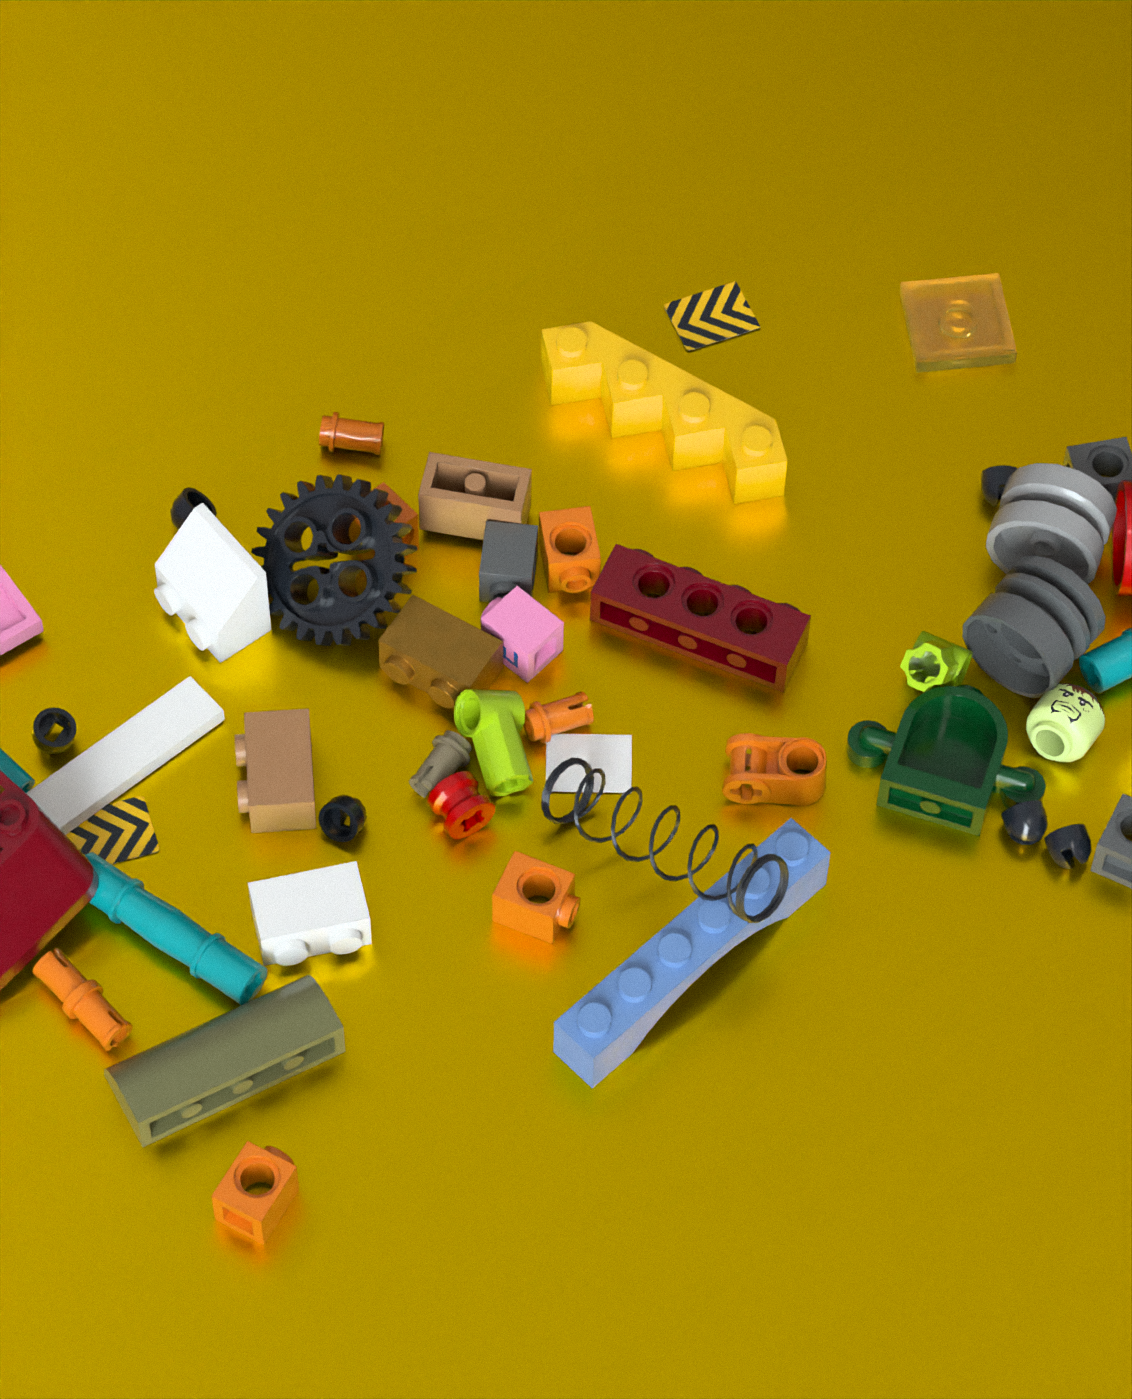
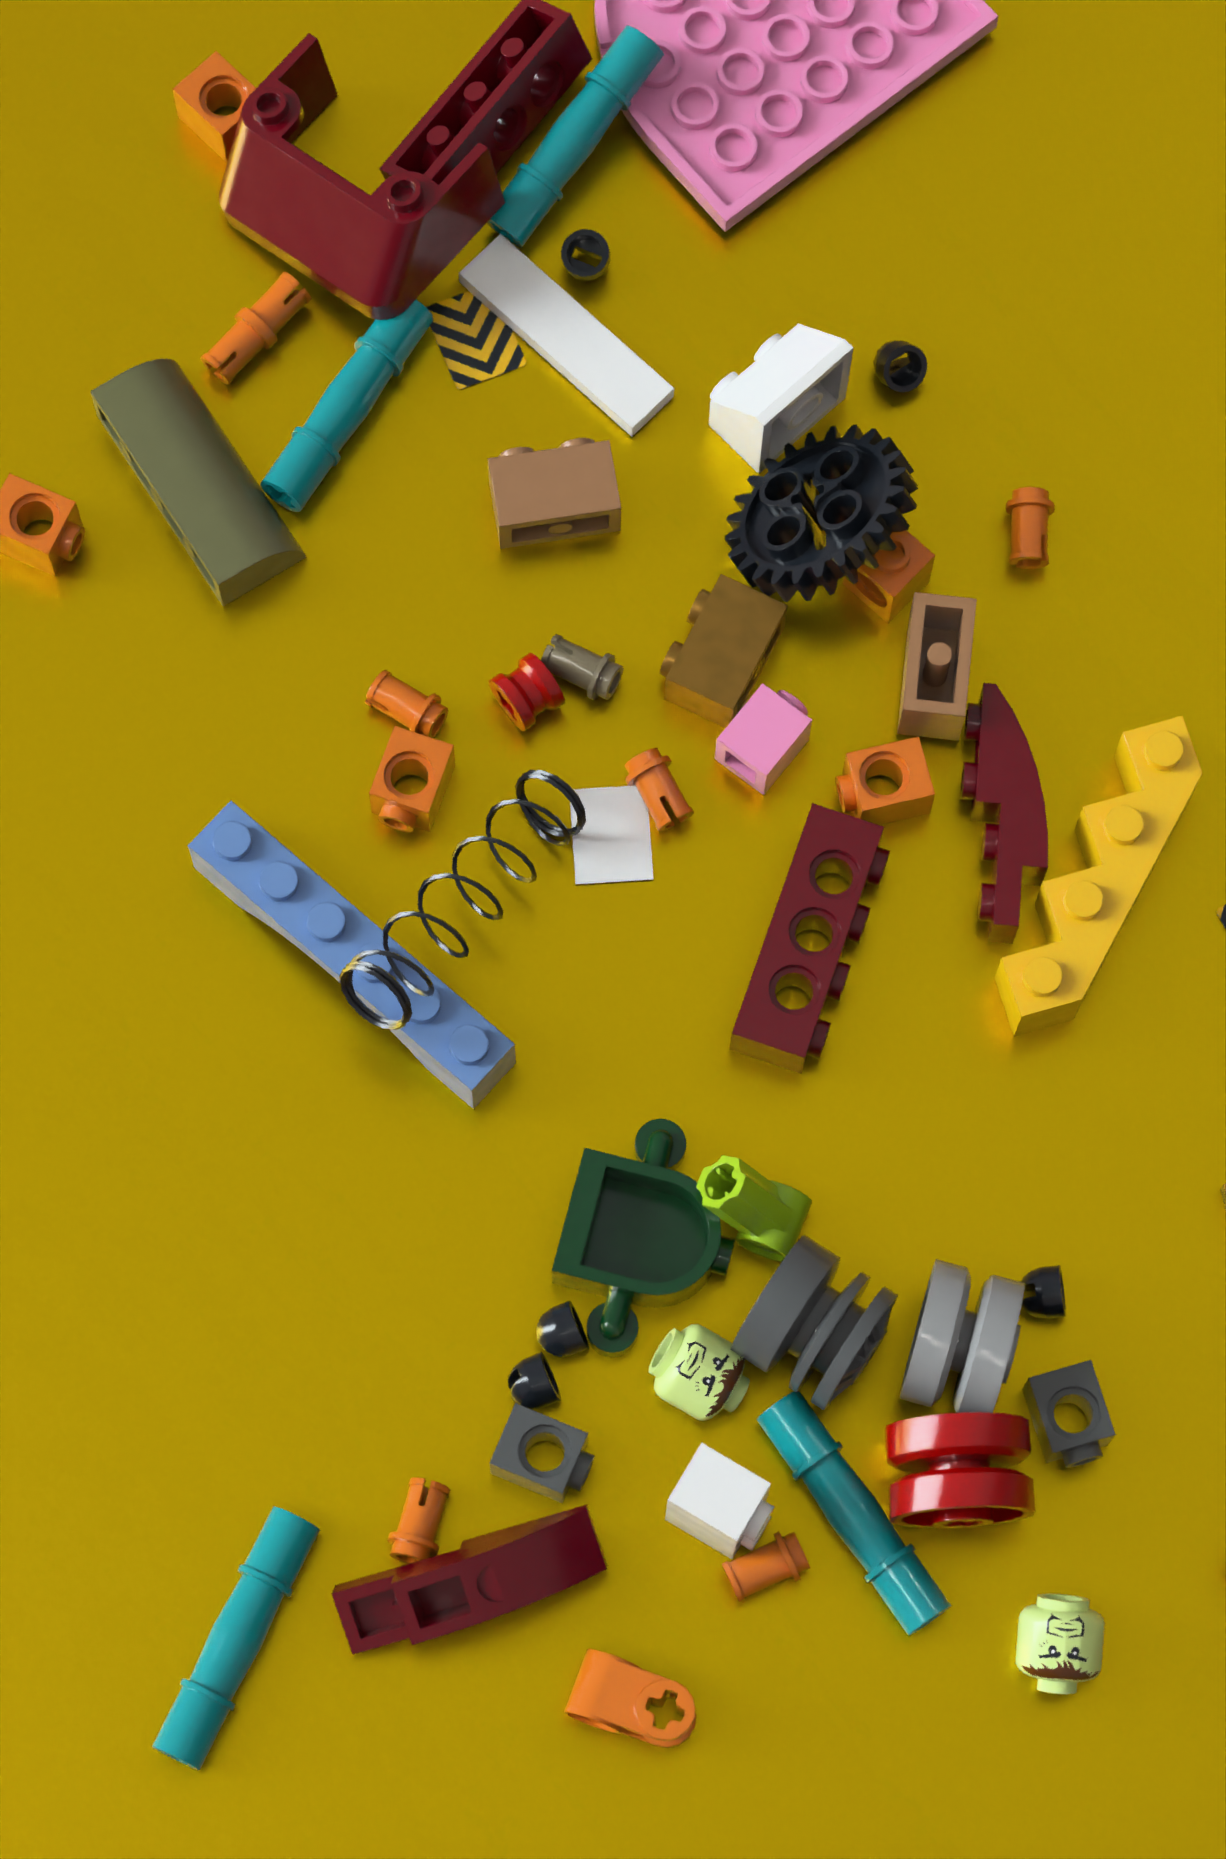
camera: 85 degrees right, 15 degrees up
white brick [248,861,372,966] -> none
black hinge [318,794,367,842] -> none
lime piece [454,689,534,796] -> none
dark grey brick [479,521,538,603] -> none
orange piece [722,733,827,806] -> none
none -> orange pin [365,670,448,738]
none -> dark red slope [960,683,1048,944]

